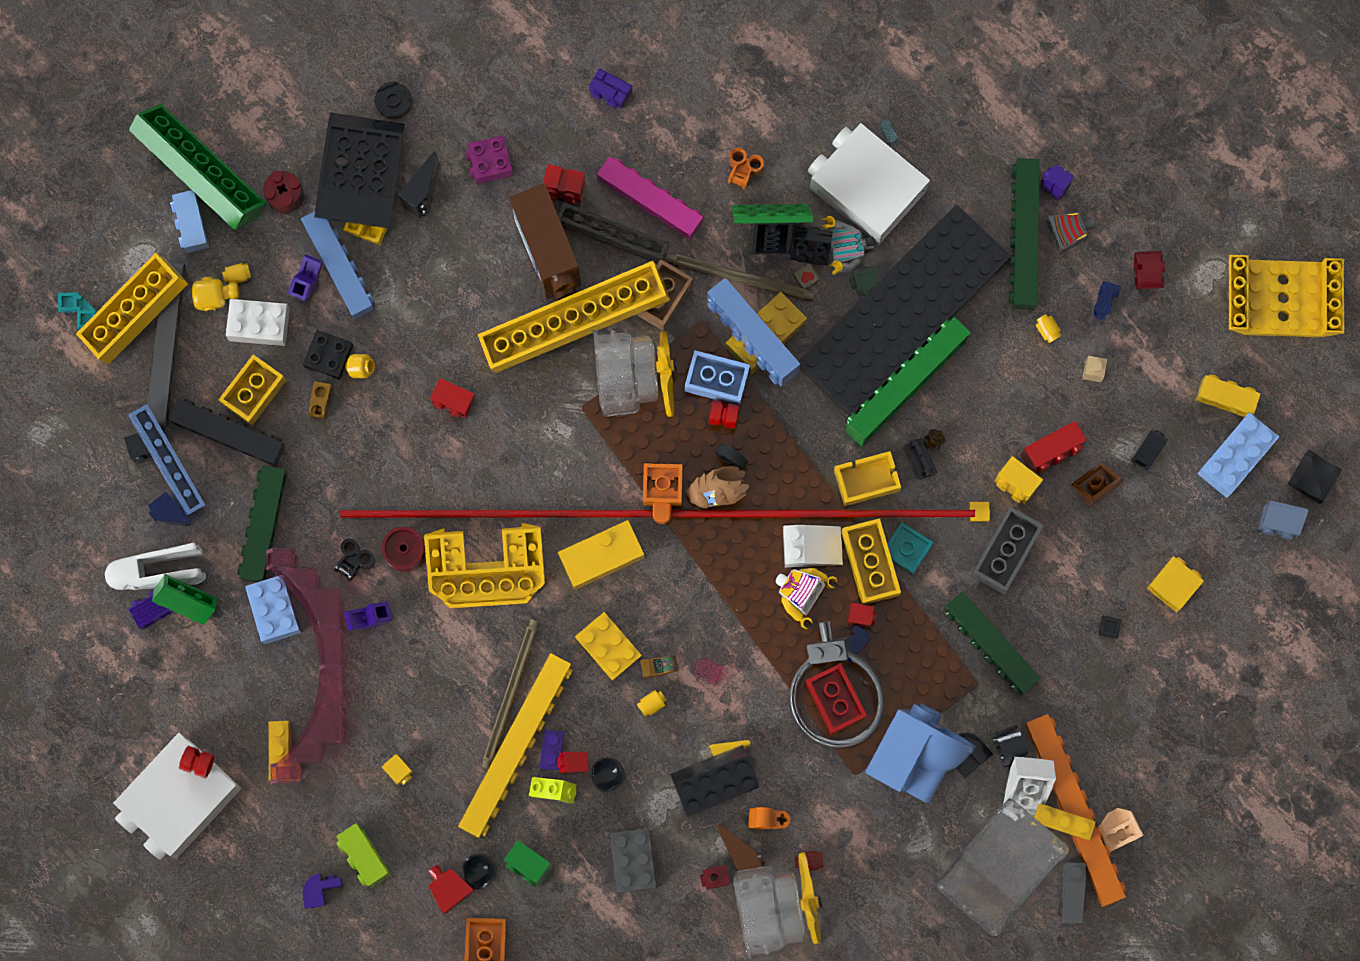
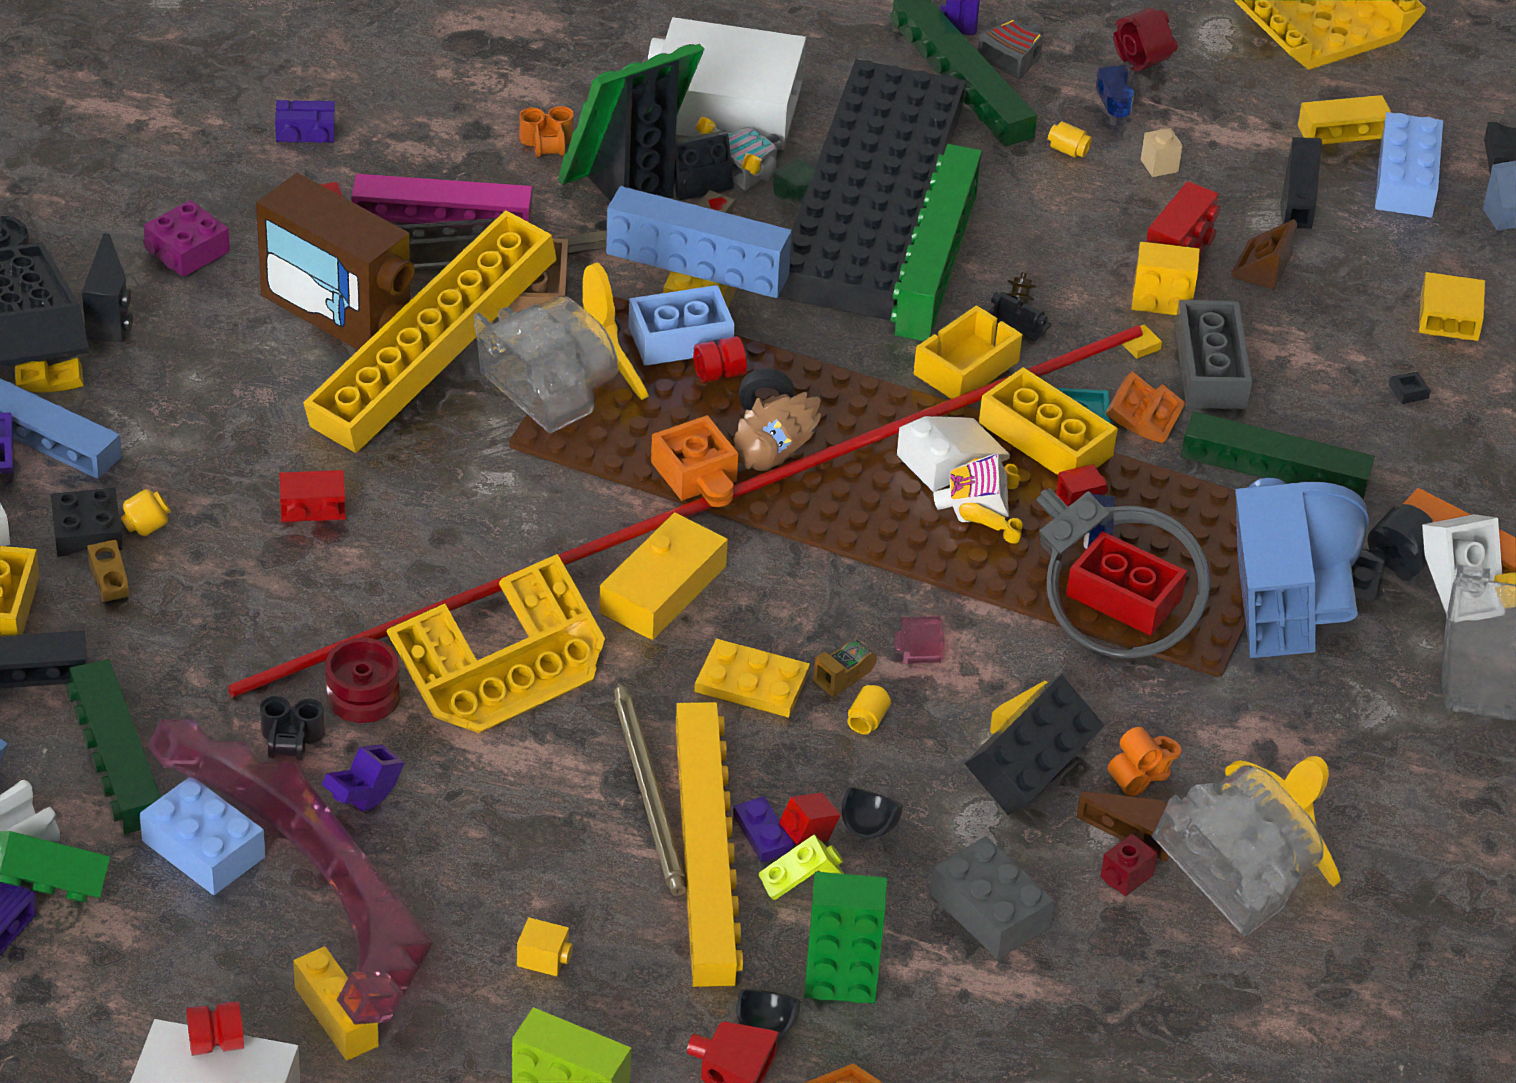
camera: 35 degrees left, 35 degrees down
none -> orange slope [1105,371,1185,443]

